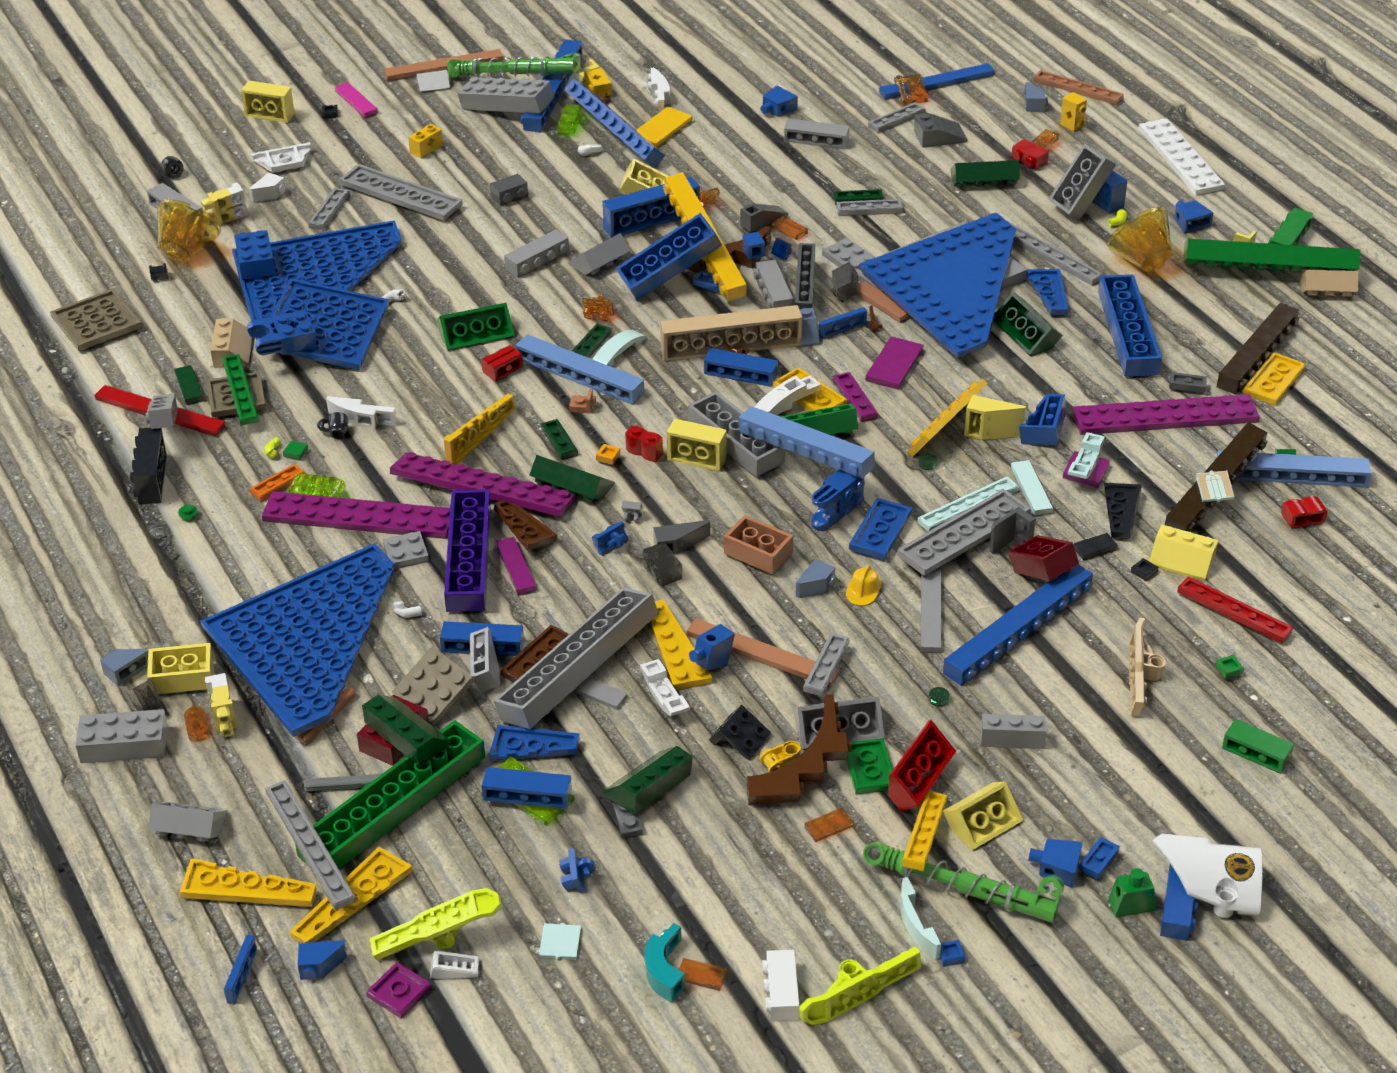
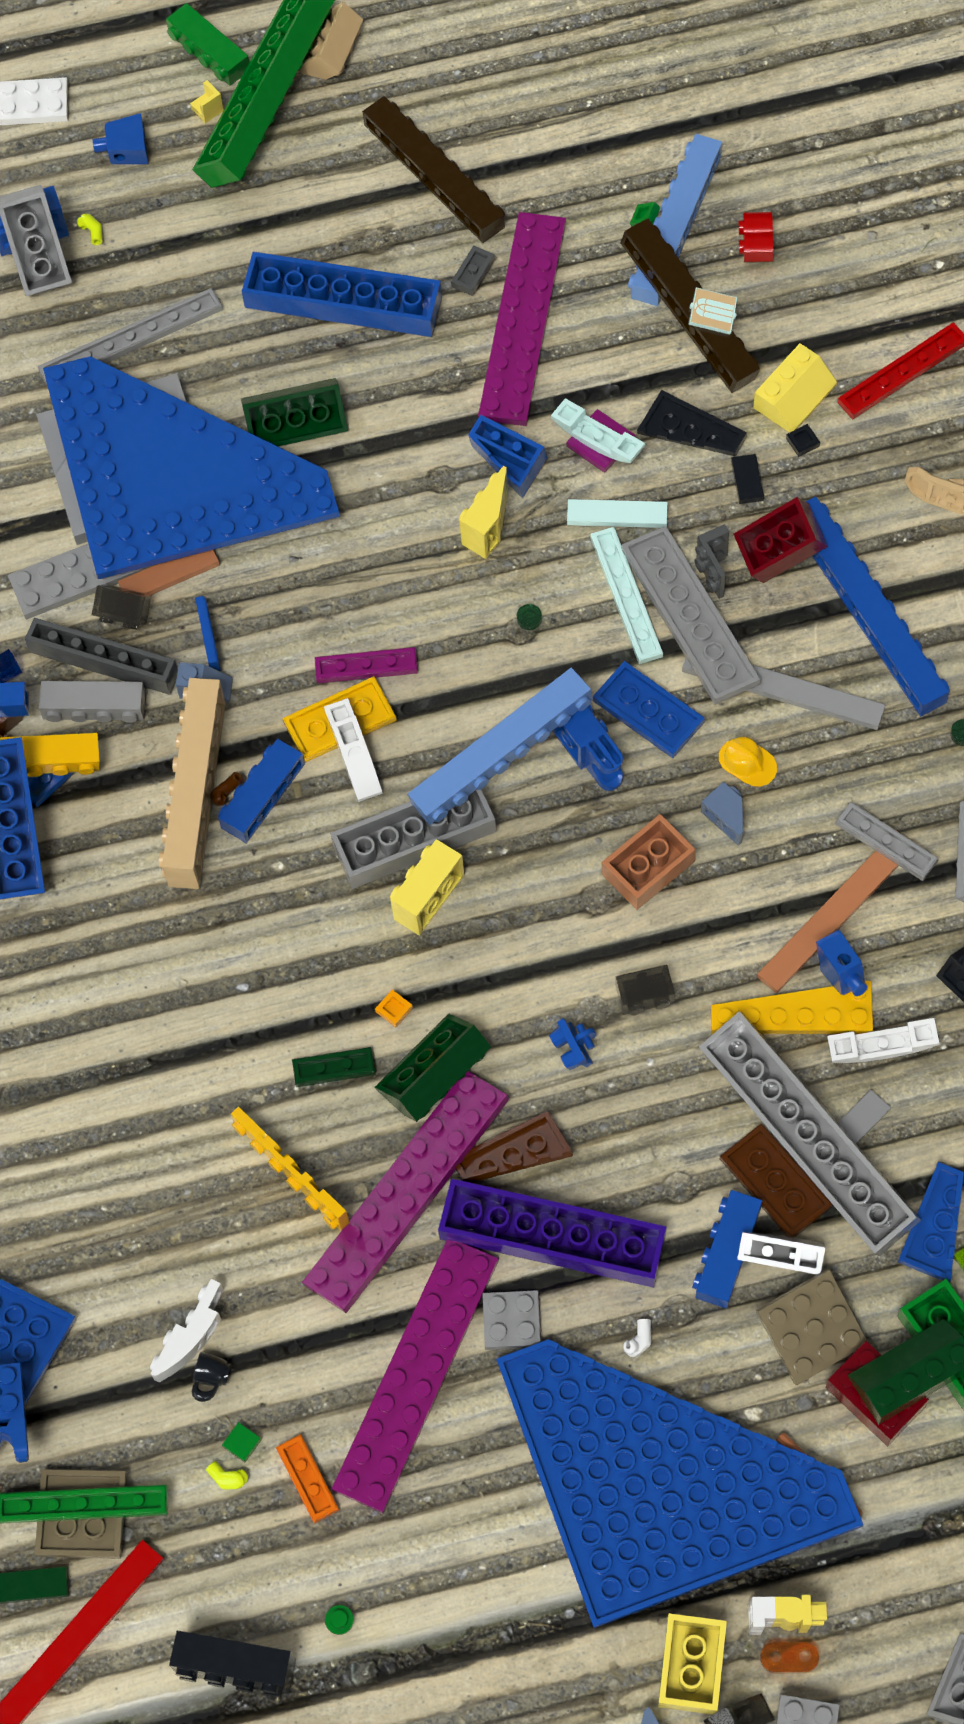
camera: 70 degrees left, 25 degrees up
light grey brick [146,393,178,429] -> none
clear neon green beam [288,473,346,498] -> none
light grey axle [304,774,381,791] -> none
green slope [437,302,515,350] -> none
red brick [481,345,523,382] -> none
magenta tile [496,537,536,595] -> none
medium blue brick [515,334,645,405] -> none
nougat bracket [569,389,596,414] -> none
dark green tile [572,324,612,358] -> none
clear orange hips [582,293,615,321] -> none
light aqua slope [593,330,646,367] -> none
light grey tile [622,501,644,522] -> none
red brick [625,426,663,462] -> none
dark grey slope [653,520,710,557] -> none
green brick [782,403,858,436] -> none
magenta tile [865,336,924,389] -> none
reddish brown piece [869,305,883,331] -> none
yellow plate [907,378,988,457] -> none
blue wing [1027,269,1068,316] -> none
clear yellow cone [1107,207,1174,272] -> none
yellow tile [1242,352,1306,406] -> none

